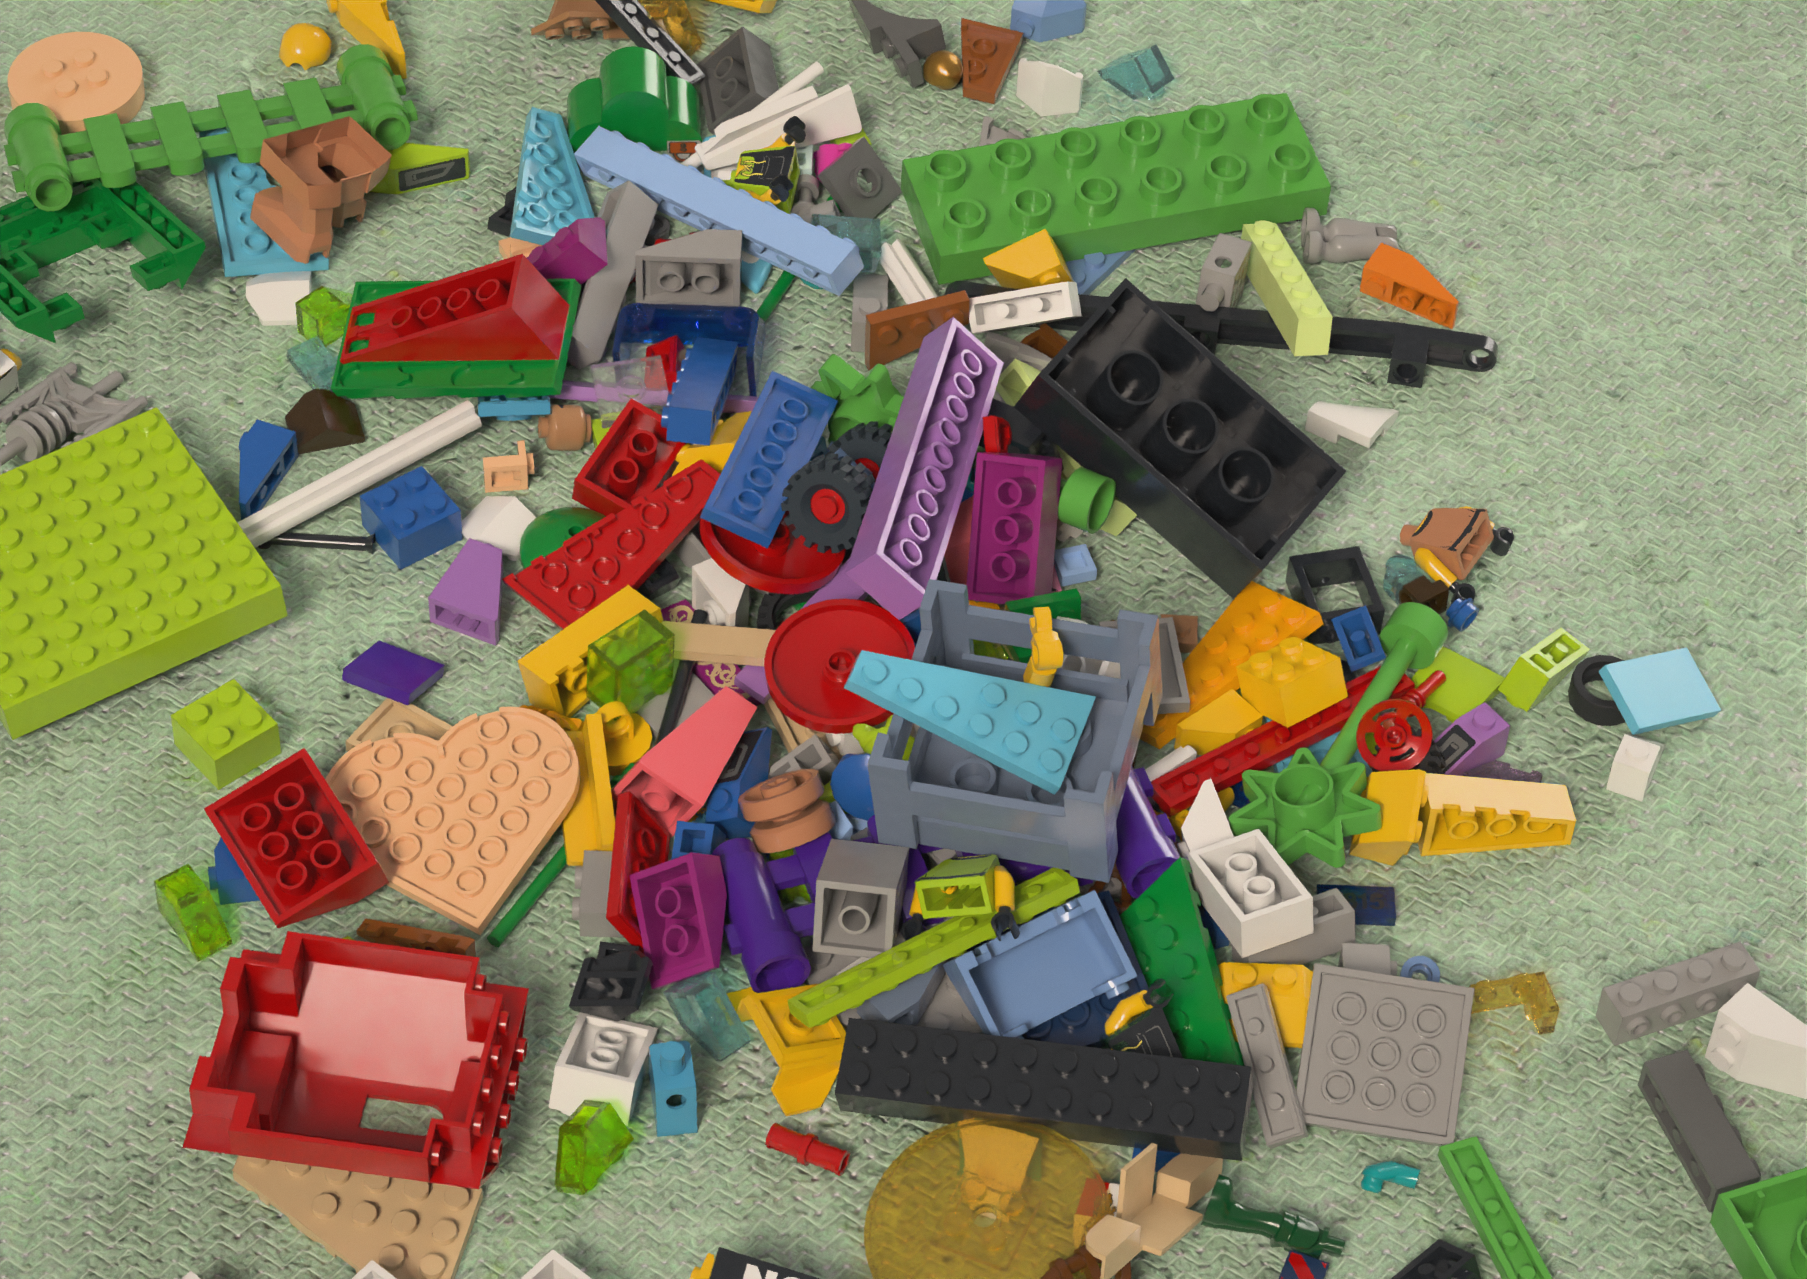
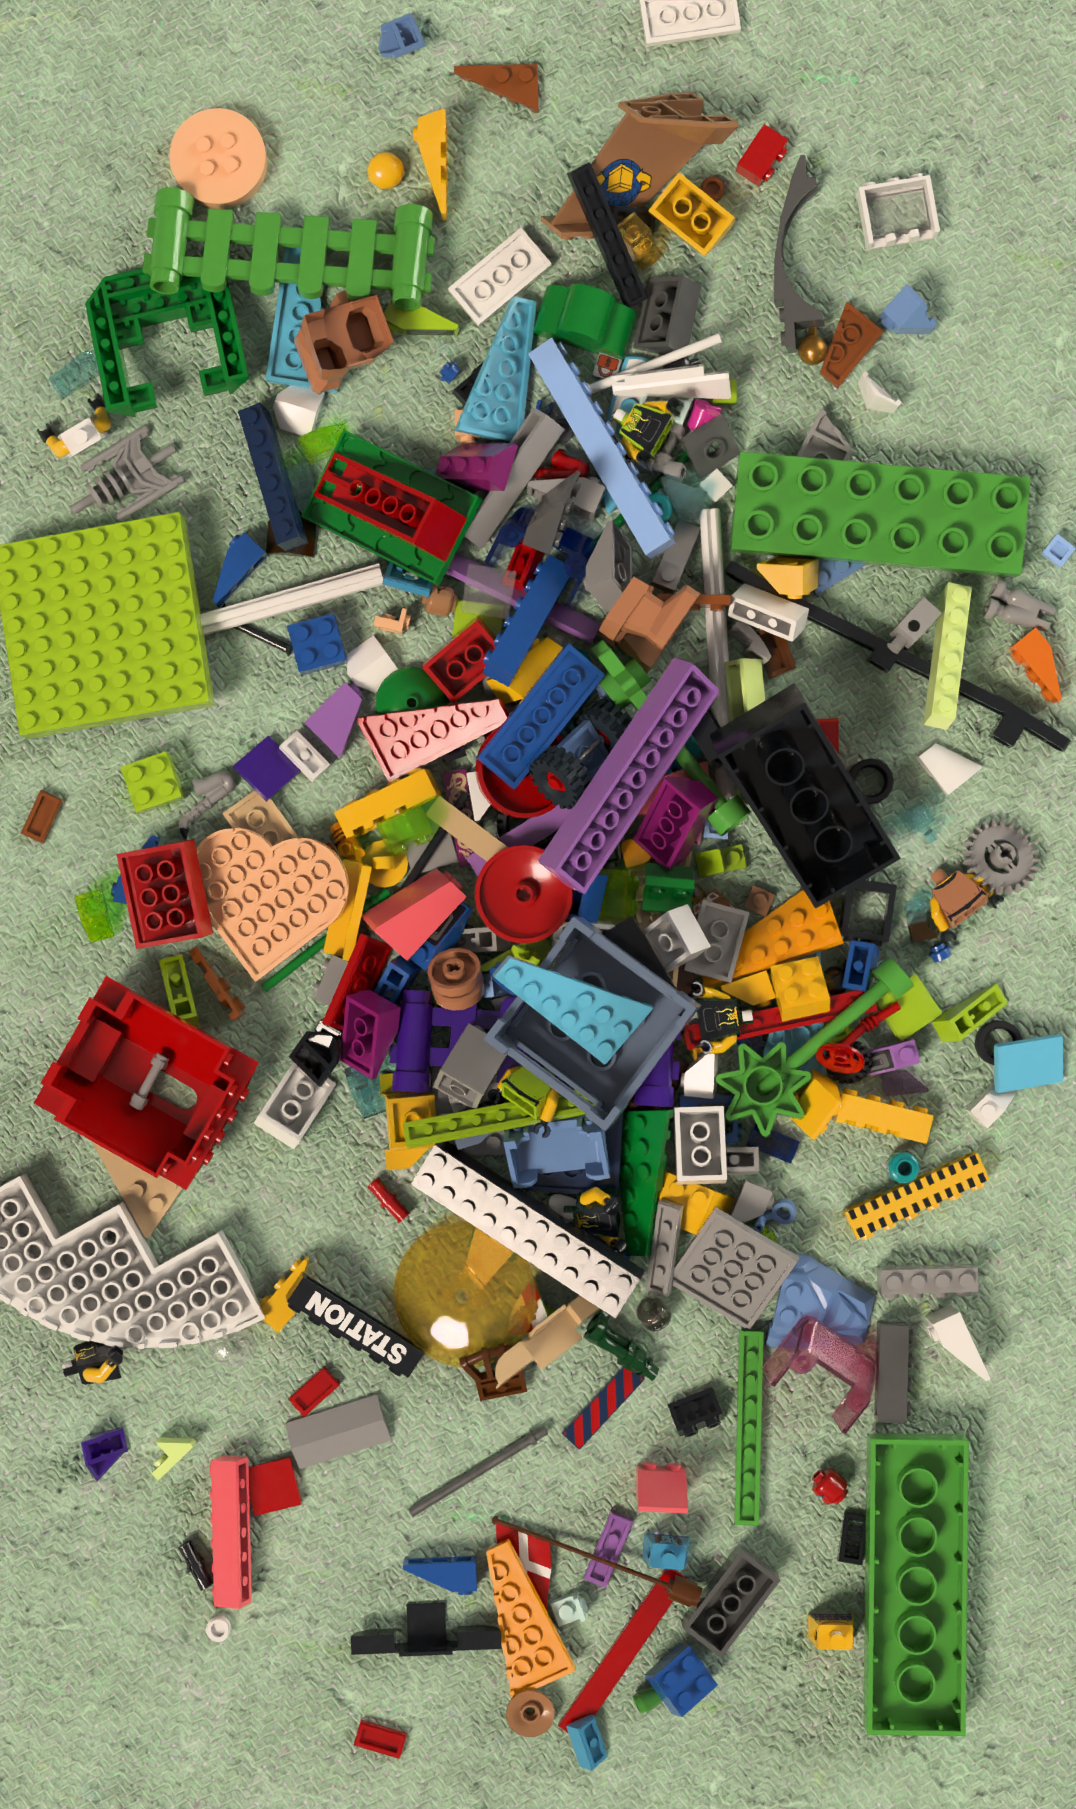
camera: 25 degrees right, 40 degrees up
clear neon green slope [554,1100,634,1195] -> none
dark azure torso [648,1041,698,1137] -> none
red tile [982,415,1012,453] -> none
yellow bar [1023,607,1063,687] -> none
clear light blue slope [1097,44,1175,100] -> none
teal arm [1360,1161,1420,1193] -> none
clear yellow bracket [1469,971,1560,1035] -> none
none -> dark orange tile [20,790,64,844]
none -> light grey bar [129,1052,170,1110]
none -> light grey piece [179,771,236,840]
none -> dark blue brick [238,403,308,551]
none -> white plate [279,730,331,782]
none -> blue plate [439,361,460,384]
none -> white plate [448,228,552,327]
none -> dark grey slope [523,471,581,555]
none -> light grey slope [583,520,632,612]
none -> nougat piece [598,577,700,674]
none -> clear smoke head [636,1295,672,1332]
none -> torso [687,982,753,1058]
none -> lime slope [694,844,747,878]
none -> white tile [699,469,733,504]
none -> clear pink windscreen [762,1316,877,1434]
none -> medium blue wedge [765,1251,875,1351]
none -> yellow brick [842,1151,990,1240]
none -> teal head [886,1151,920,1184]
none -> clear light blue brick [897,800,938,844]
none -> light grey gear [962,818,1041,895]
none -> light blue plate [1041,534,1076,569]

